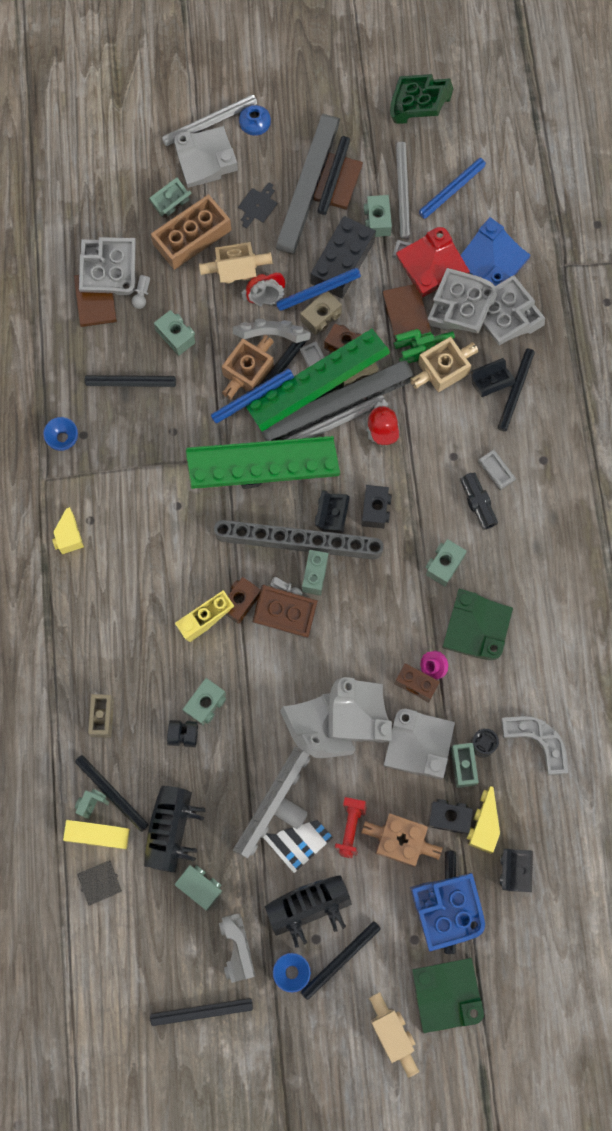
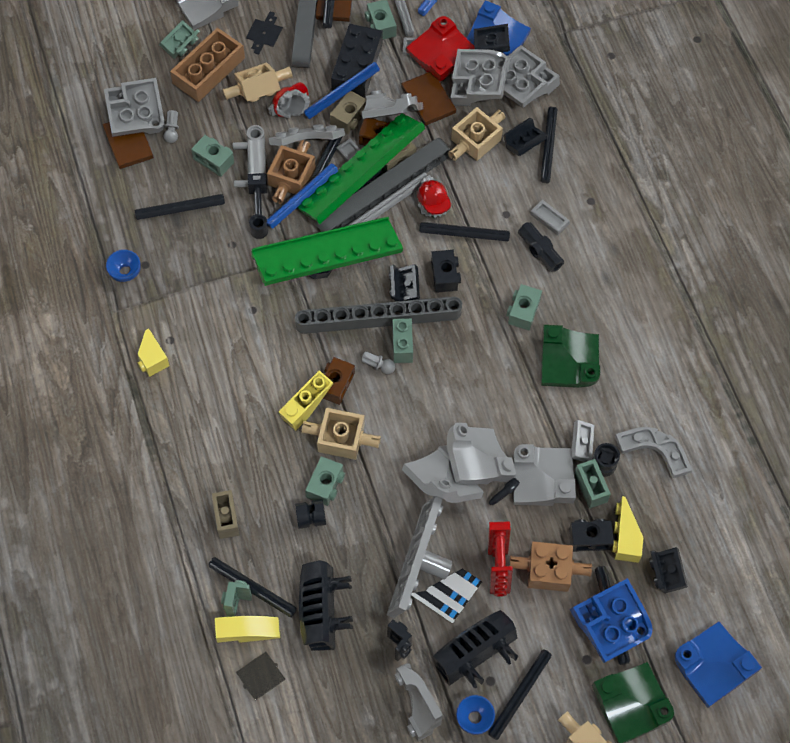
camera: 15 degrees left, 10 degrees down
sand green brick [175,865,223,911] -> none
reddish brown tile [252,585,318,638] -> none
green plant [393,329,455,364] -> none
reddish brown brick [395,663,440,703] -> none
dark pink plate [420,651,448,680] -> none
none -> piece [233,125,269,239]
none -> tan brick [302,408,381,460]
none -> light grey slope [362,90,424,119]
none -> black bracket [387,619,412,661]
none -> black axle [419,222,510,241]
none -> black plate [474,24,510,53]
none -> black piece [489,478,520,506]
none -> light grey plate [571,420,595,462]
none -> blue slope [675,621,762,708]

